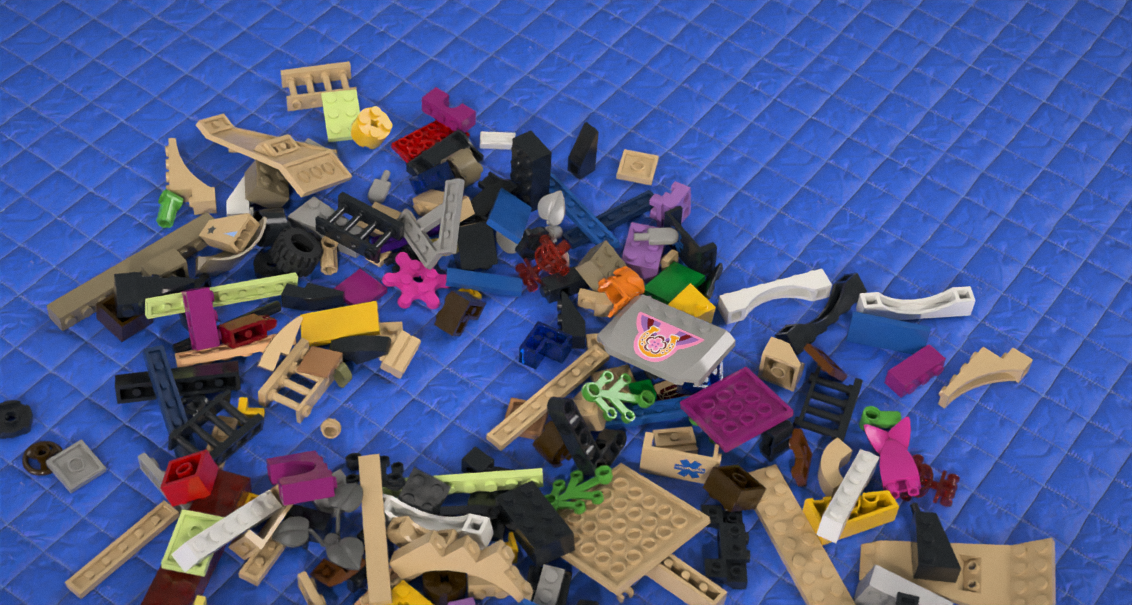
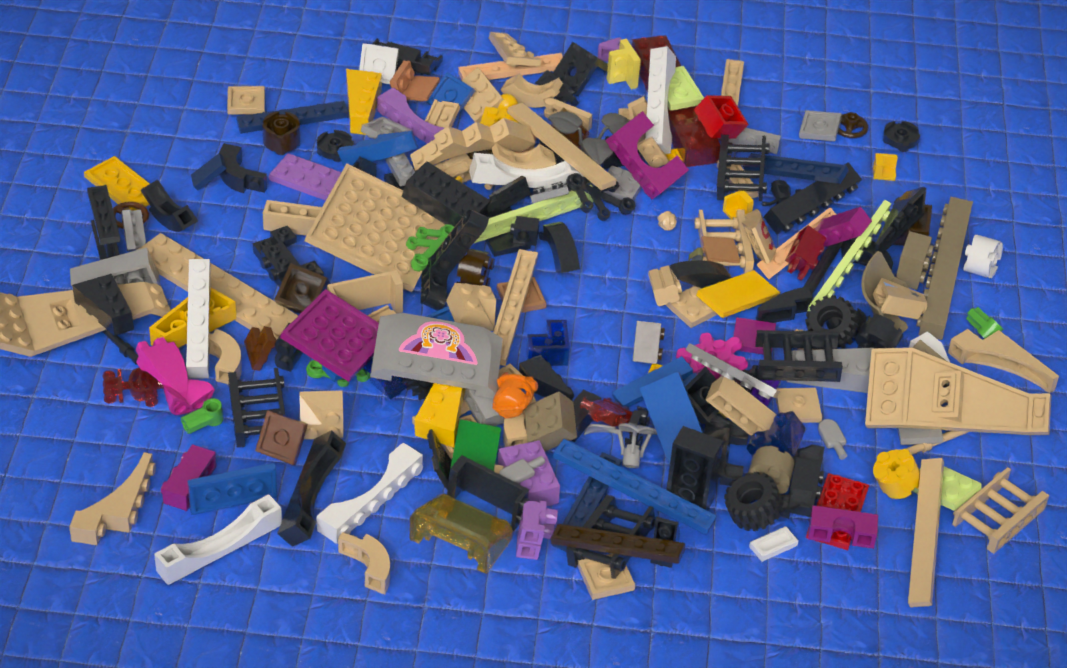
camera: 150 degrees right, 5 degrees down
bright green plant [581,370,655,424] -> none
none -> tan arch [338,532,390,595]
none -> clear yellow windscreen [410,494,513,574]
none -> black arch [539,222,580,273]
none -> dark brown tile [551,524,686,564]
none -> black fence [566,495,656,579]
none -> black tyre [724,472,784,531]
none -> yellow panel [873,153,898,181]
none -> tan tile [908,458,944,607]
none -> white brick [964,234,1003,278]

